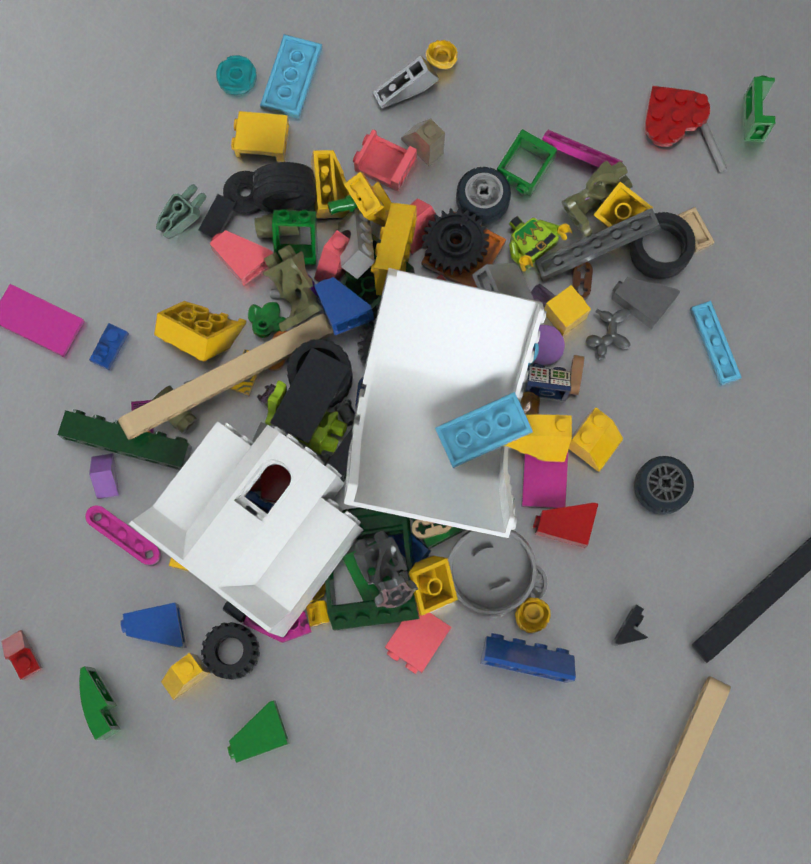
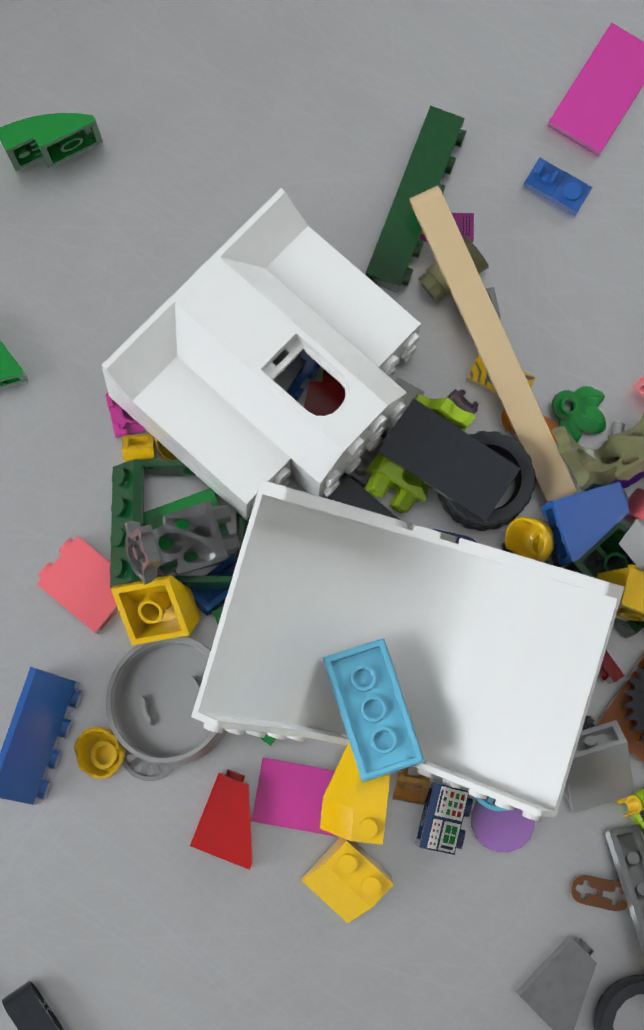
camera: 90 degrees right, 5 degrees up
red slope [1,630,42,680] -> none
dark pink plate [85,505,161,565] -> none
medium lavender slope [89,453,119,499] -> none
blue slope [121,603,187,648] -> none
yellow wedge [154,301,246,362] -> none
yellow slope [161,653,210,700] -> none
black tyre [201,622,260,680] -> none
dark grey bush [334,399,355,427] -> none
clear purple tile [531,284,556,308] -> none
yellow head [544,285,591,336] -> none
medium nougat beam [570,355,584,395] -> none
dark grey piece [586,309,630,360] -> none
black slope [611,604,648,646] -> none
wheel [634,456,694,515] -> none
none -> yellow hair [505,516,555,562]

